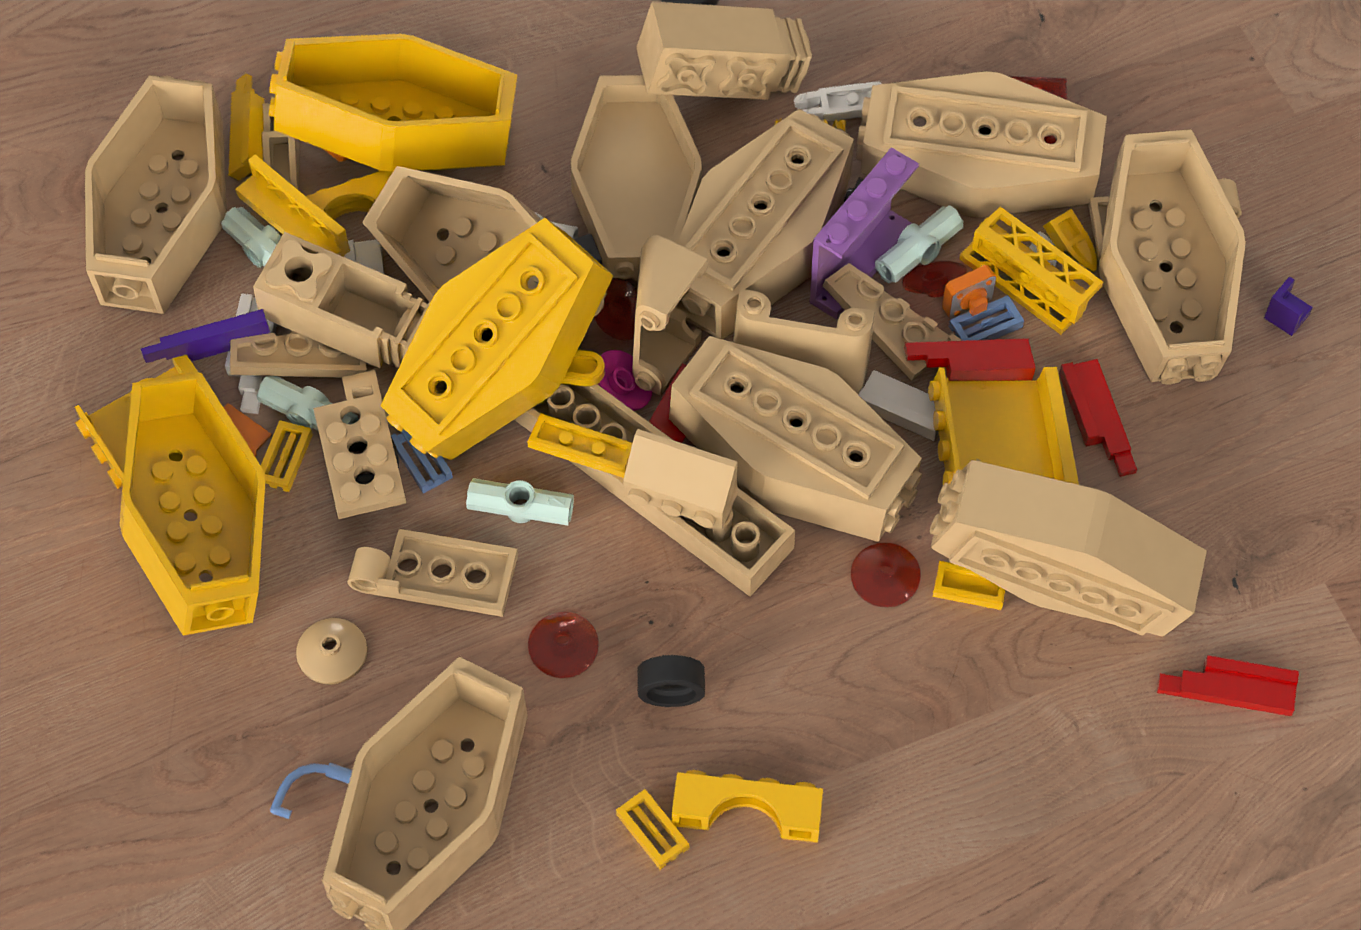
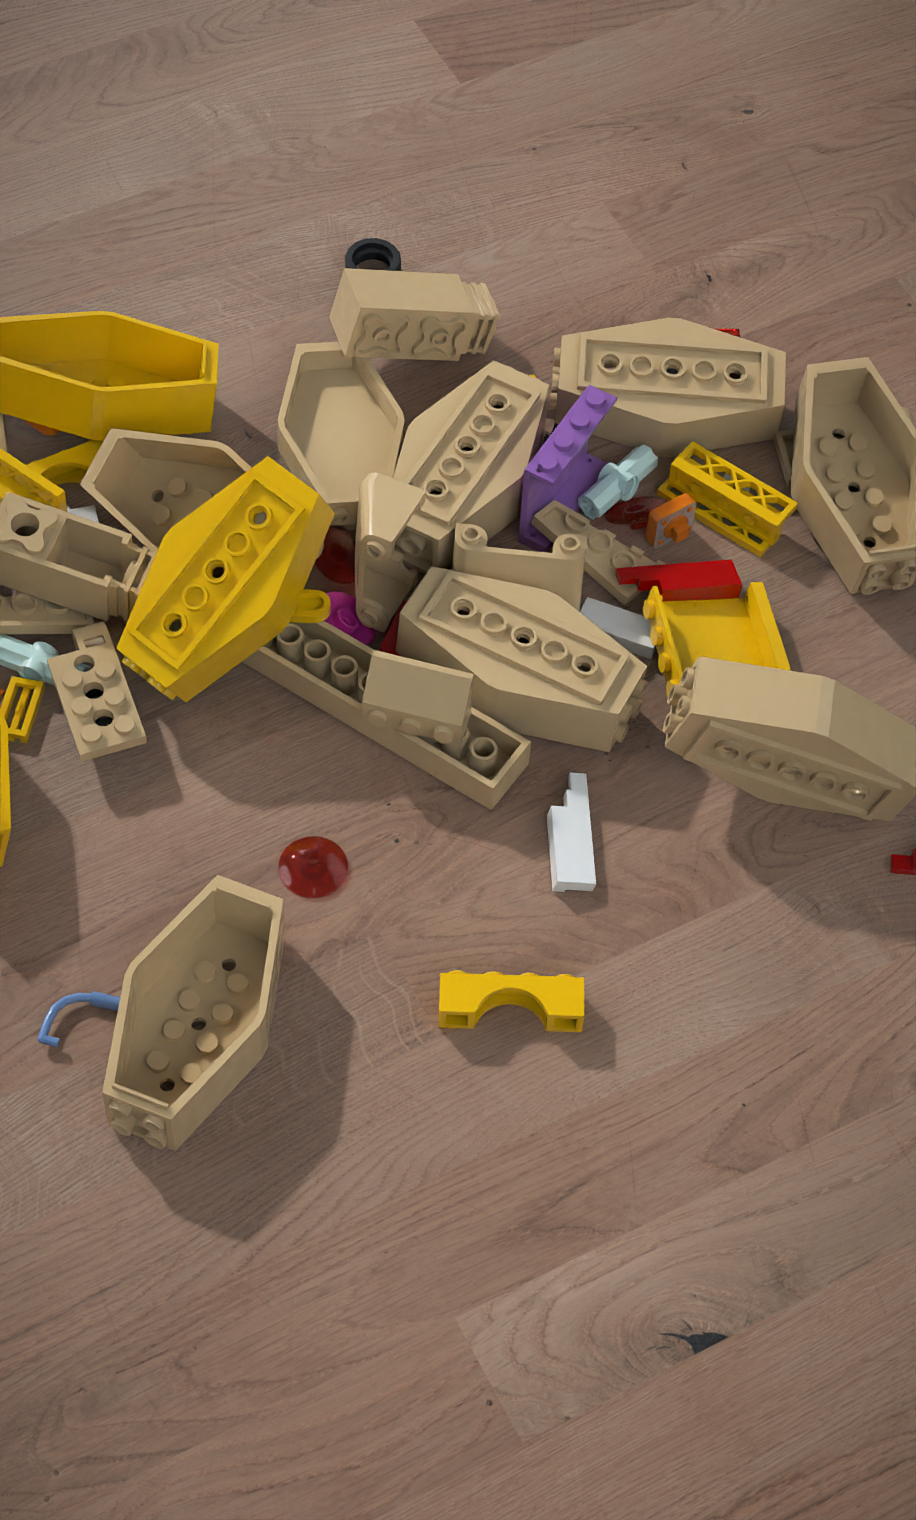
camera: 10 degrees left, 5 degrees down
tan dish [296,618,367,684] -> none
tan hinge [347,529,518,617] -> none
medium blue tile [391,430,453,494] -> none
light aqua piece [466,478,574,526] -> none
yellow tile [527,413,633,478] -> none
yellow tile [616,789,689,870] -> none
black tyre [638,655,705,707] -> none
white hinge [794,81,881,121] -> none
clear red dish [851,543,921,607] -> none
yellow tile [933,561,1006,610] -> none
medium blue tile [949,295,1024,341] -> none
yellow plate [1043,209,1097,271] -> none
red piece [1059,359,1137,477] -> none
none -> white piece [547,772,596,892]

